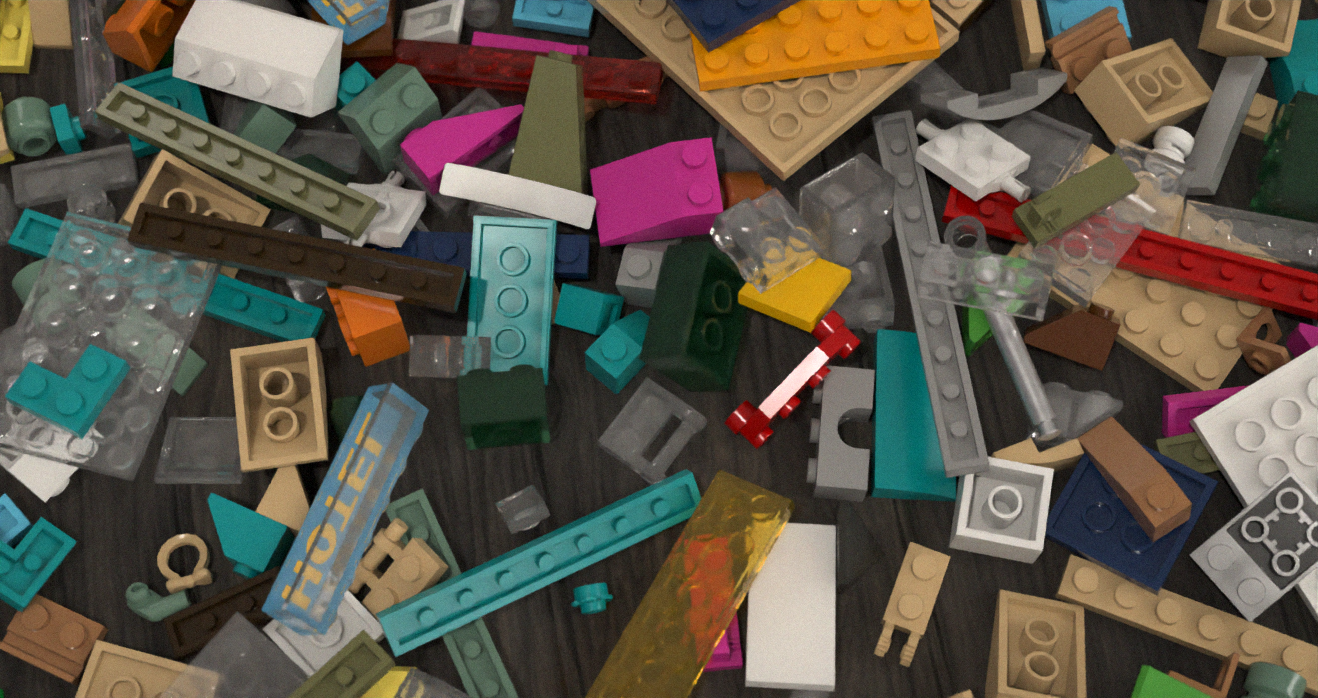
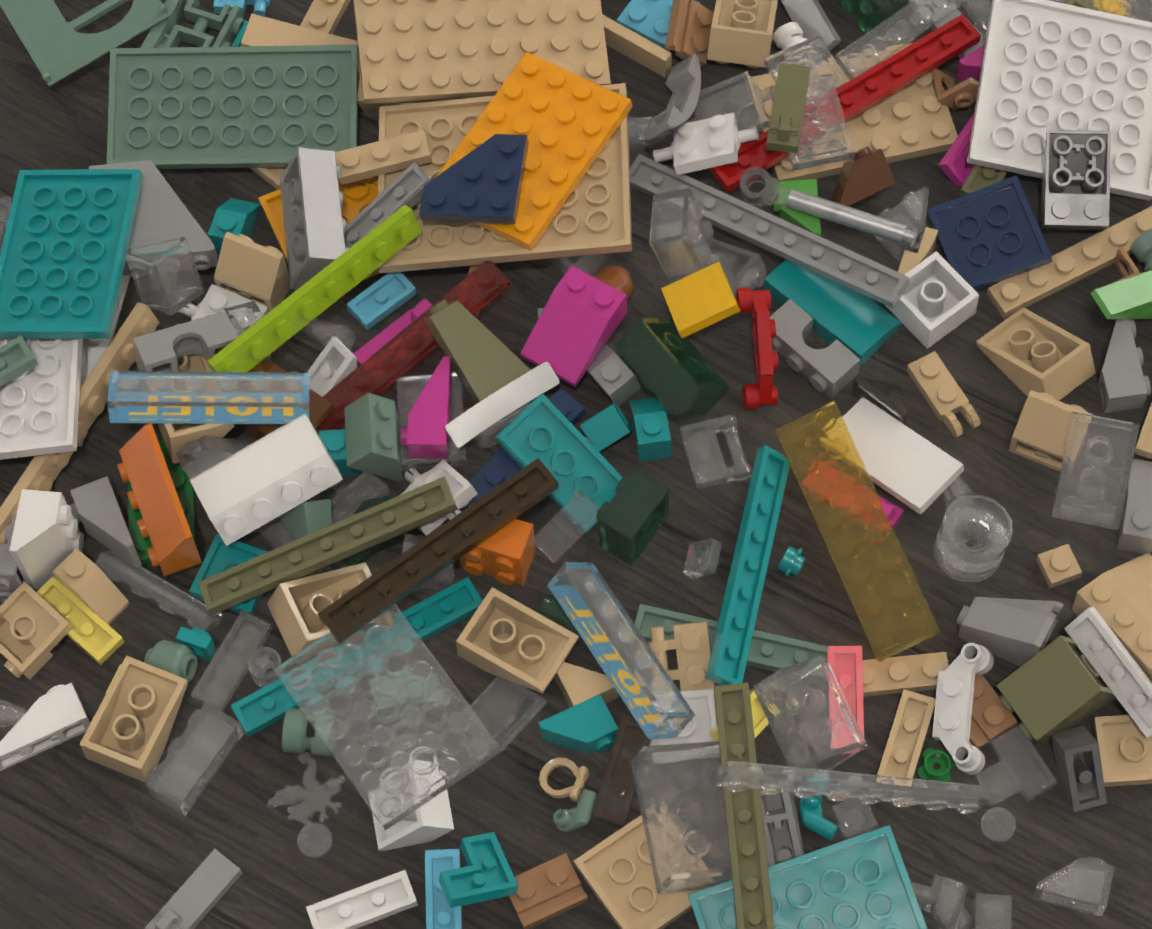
camera: 45 degrees left, 5 degrees down
teal plate [5,344,131,439] -> none
clear plate [710,187,827,294] -> none
clear brick [918,241,1055,321] -> none
medium nougat slope [1077,416,1192,542] -> none

